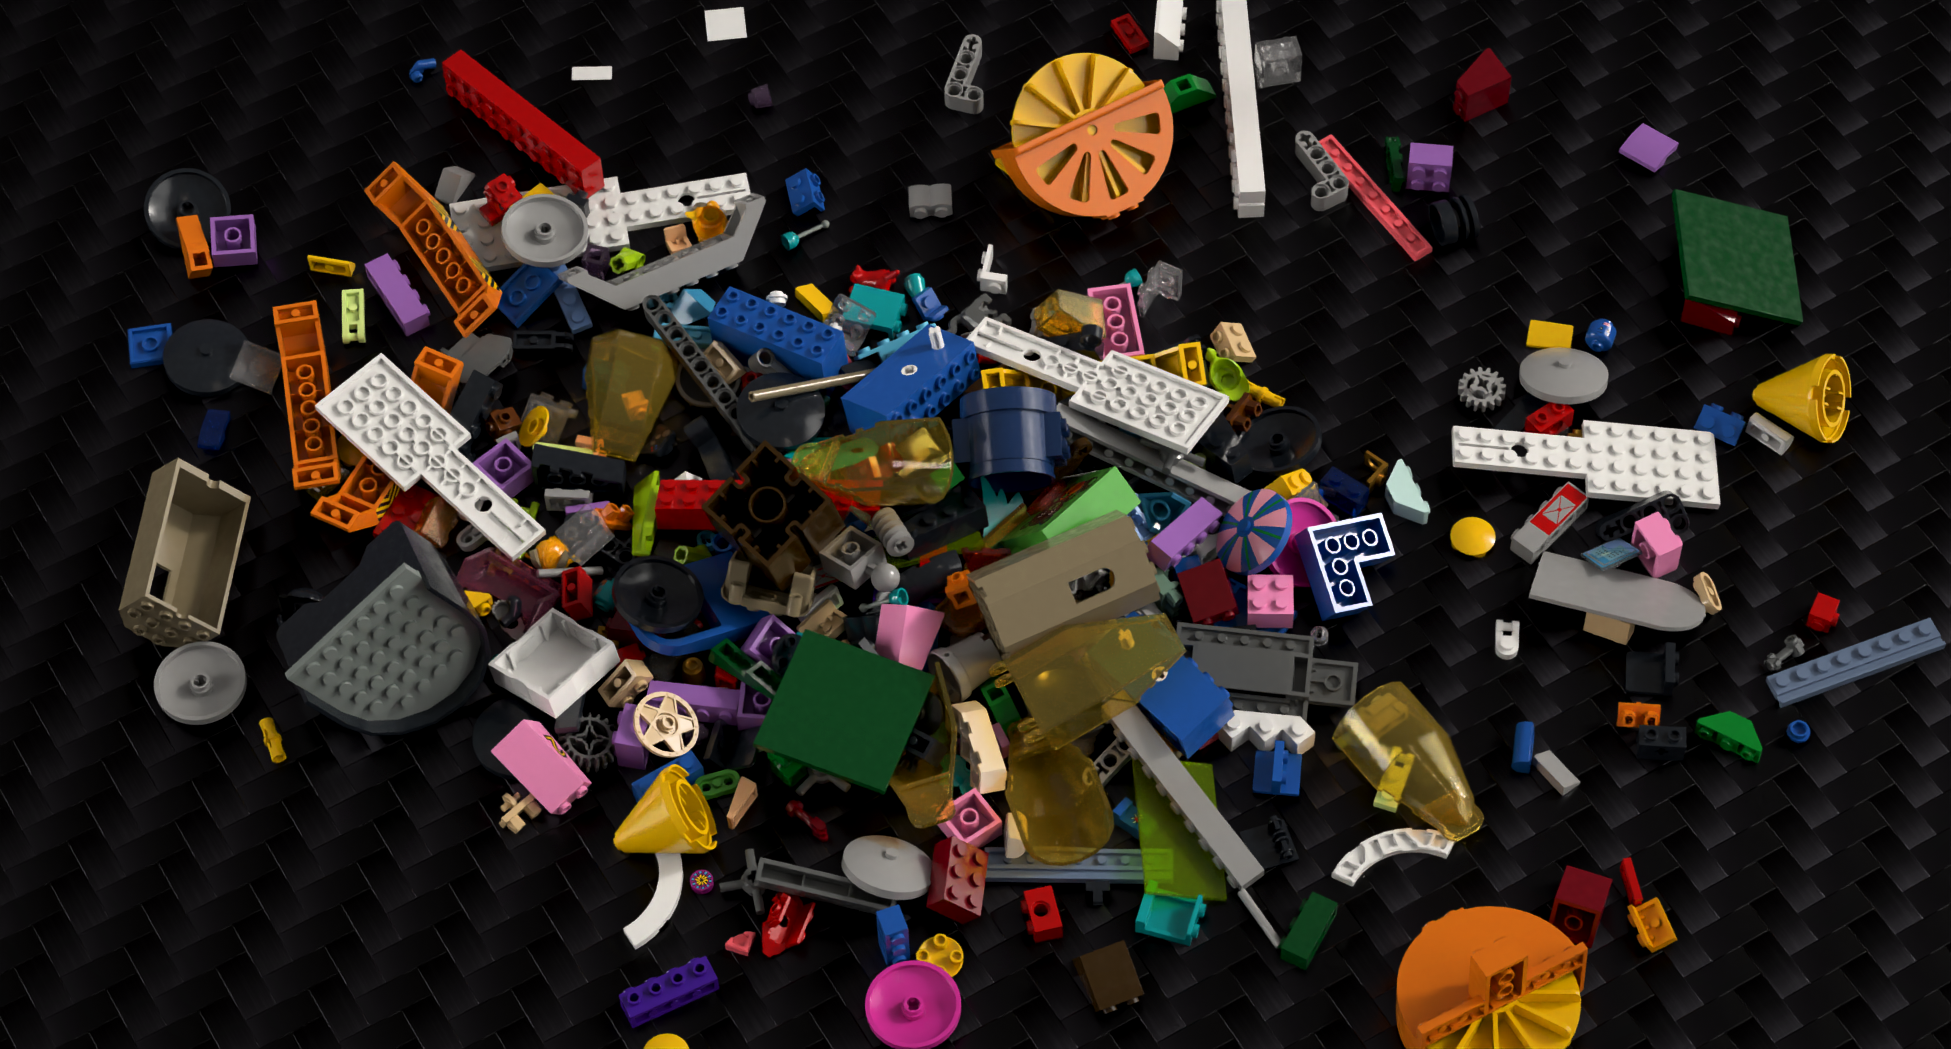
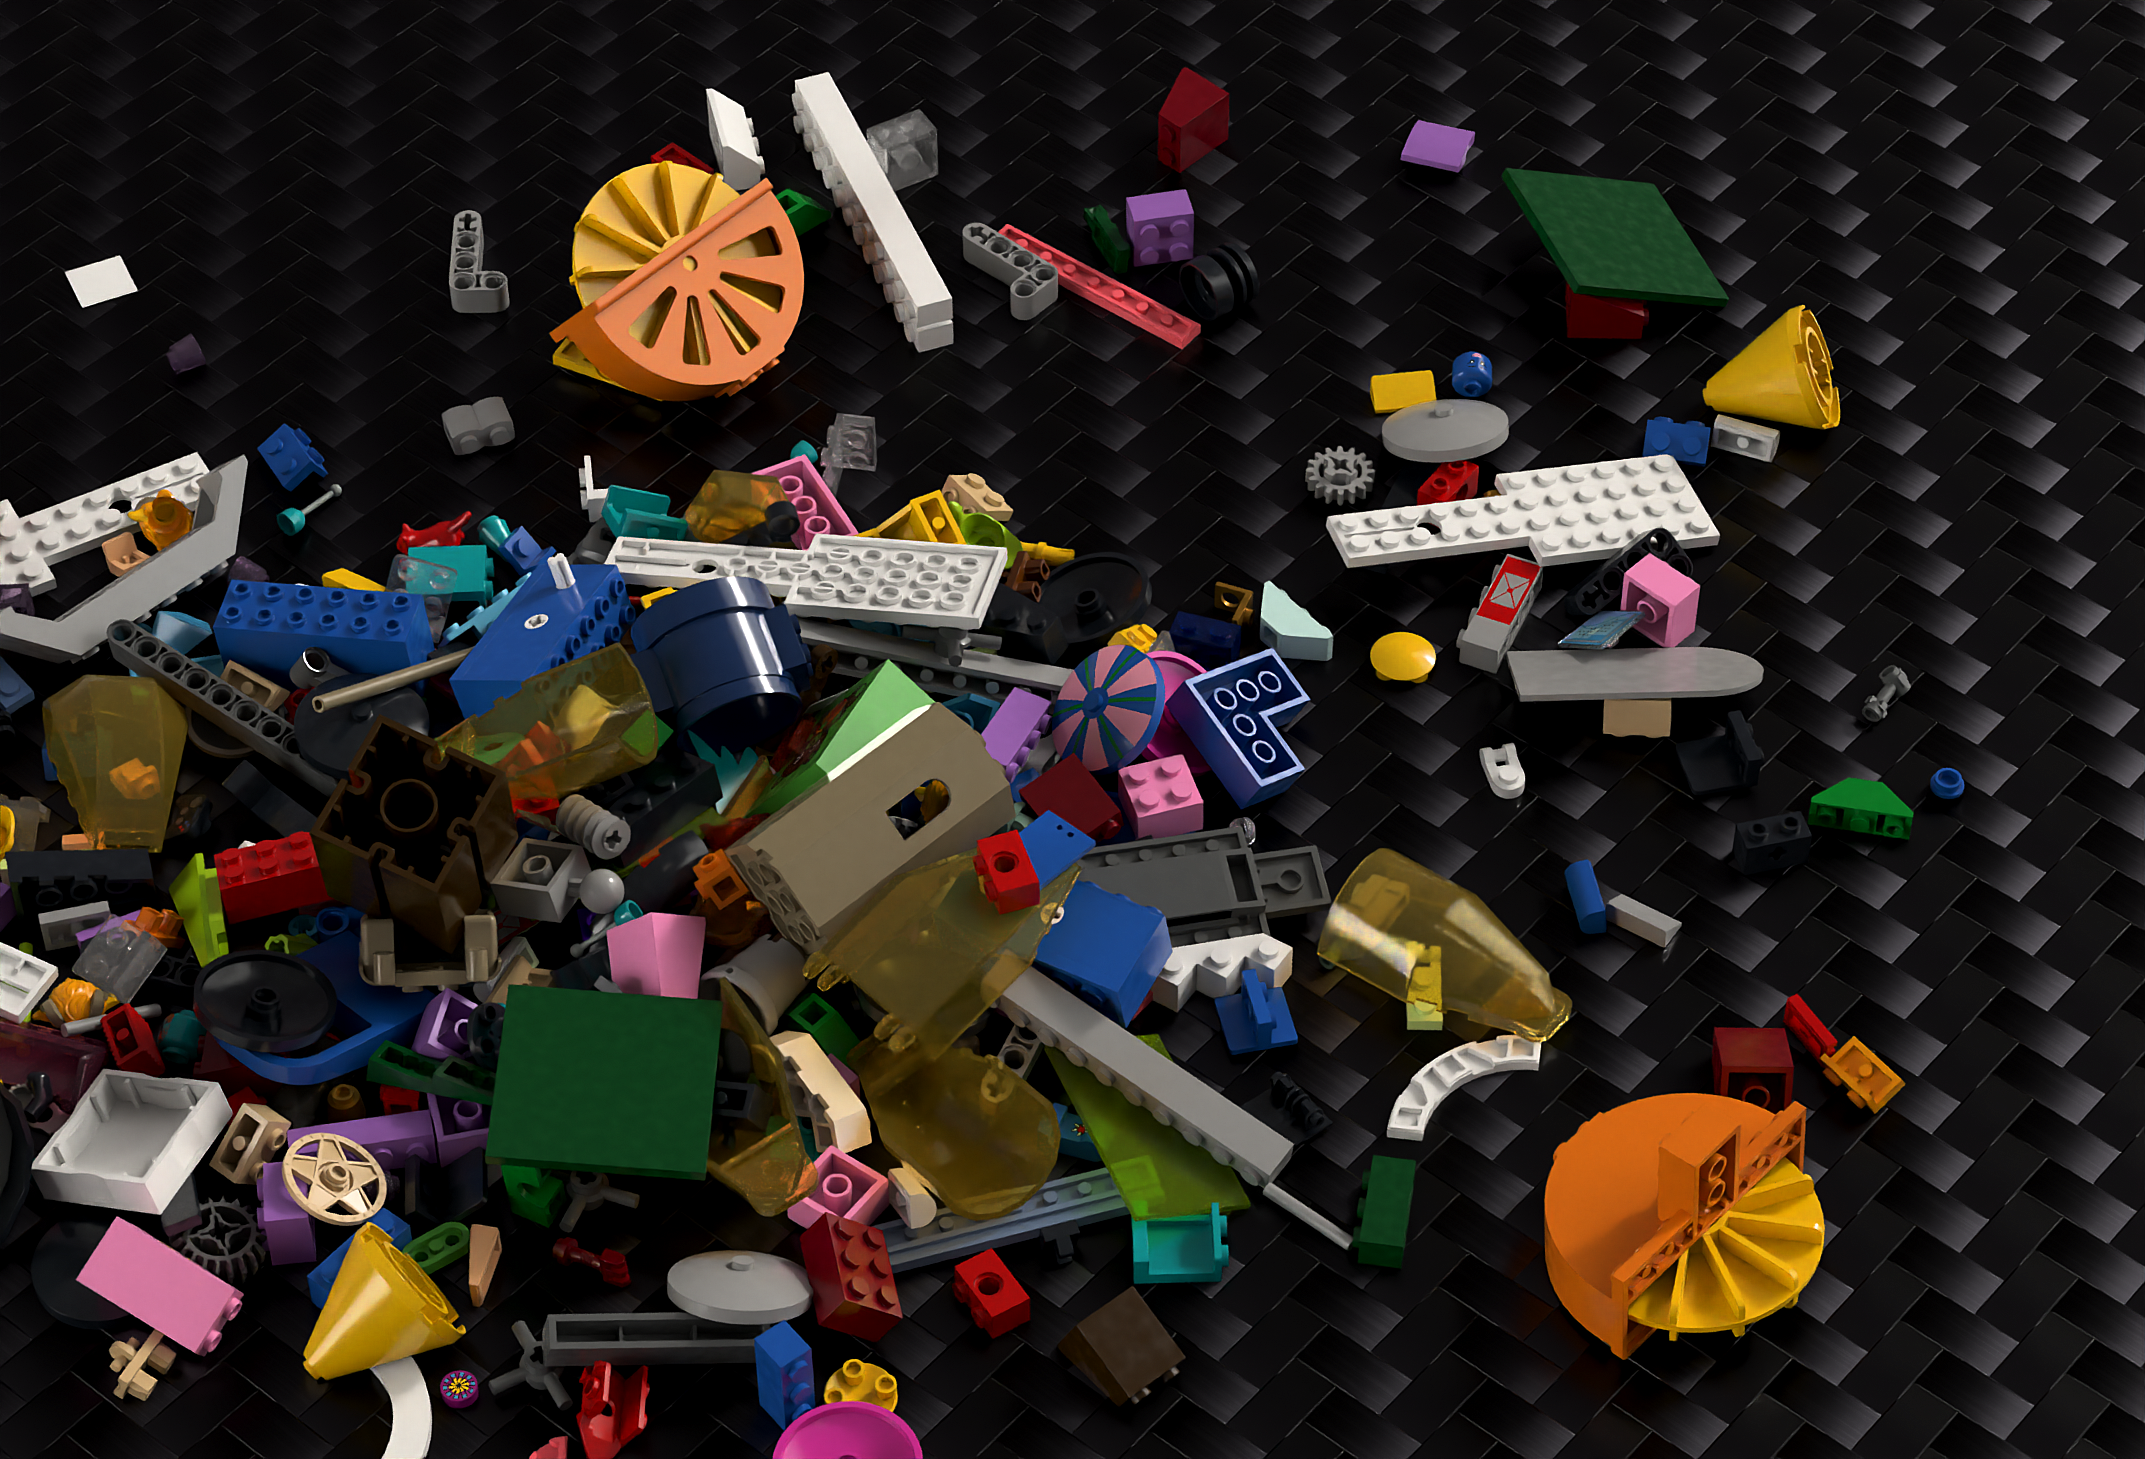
camera: 20 degrees left, 10 degrees down
lime piece [609,247,645,274] -> none
orange hips [1617,702,1661,728] -> none
tan plate [1693,572,1722,615] -> none
sand blue plate [1766,618,1946,708] -> none
red brick [1806,592,1840,633] -> none
none -> clear purple hat [227,556,269,587]
none -> teal panel [601,485,688,541]
none -> red brick [972,830,1040,915]
none -> blue container [1019,810,1096,890]

